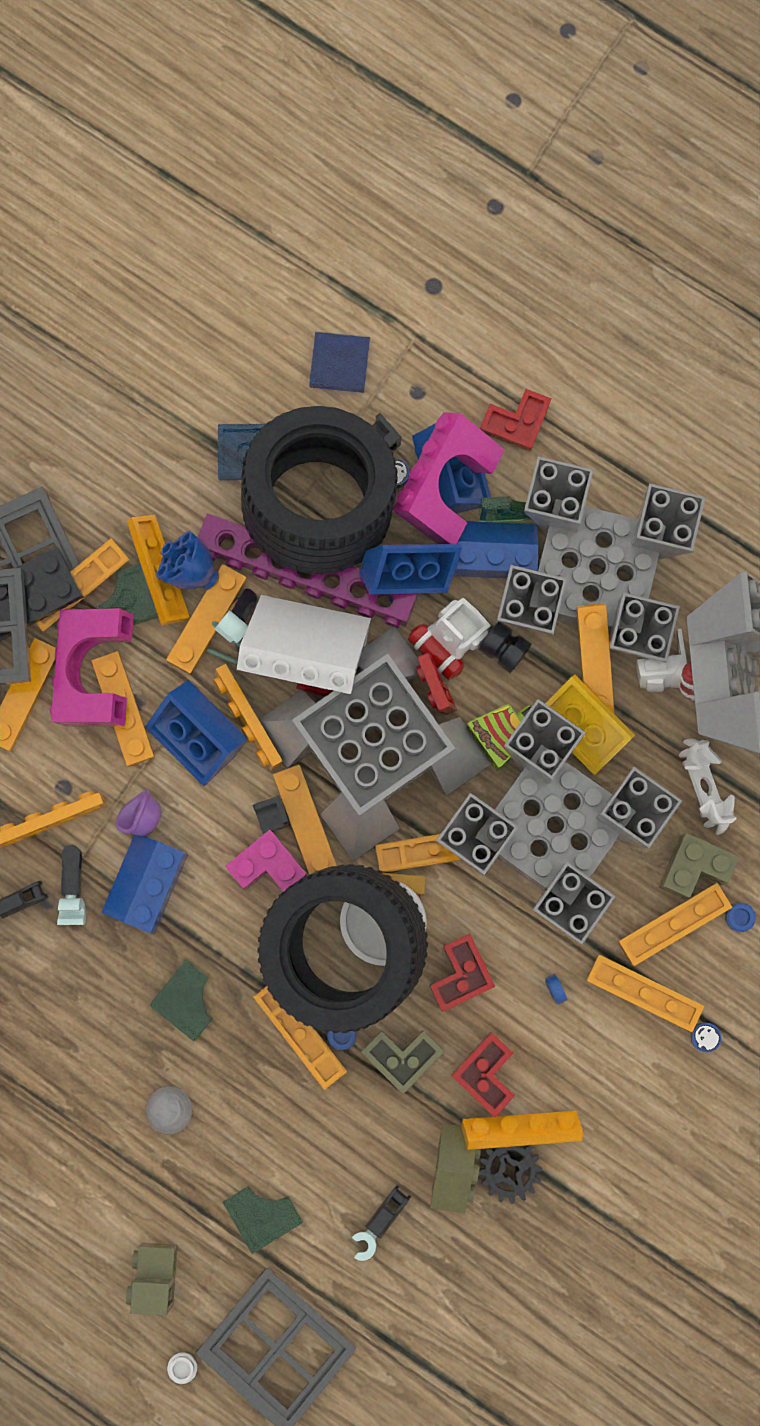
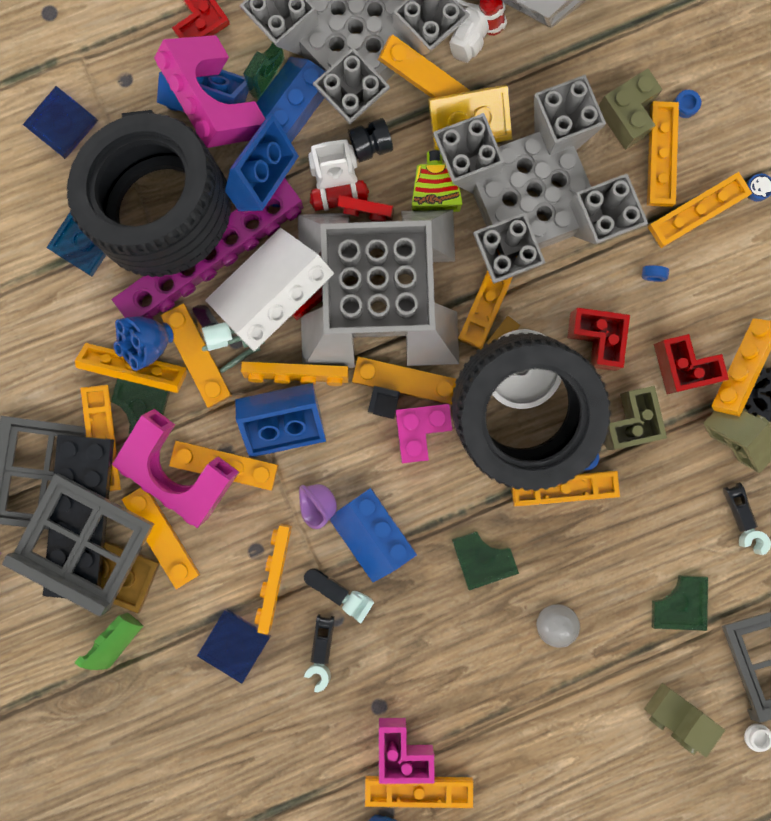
camera: 60 degrees left, 5 degrees up
white piece [679,738,737,835] -> none

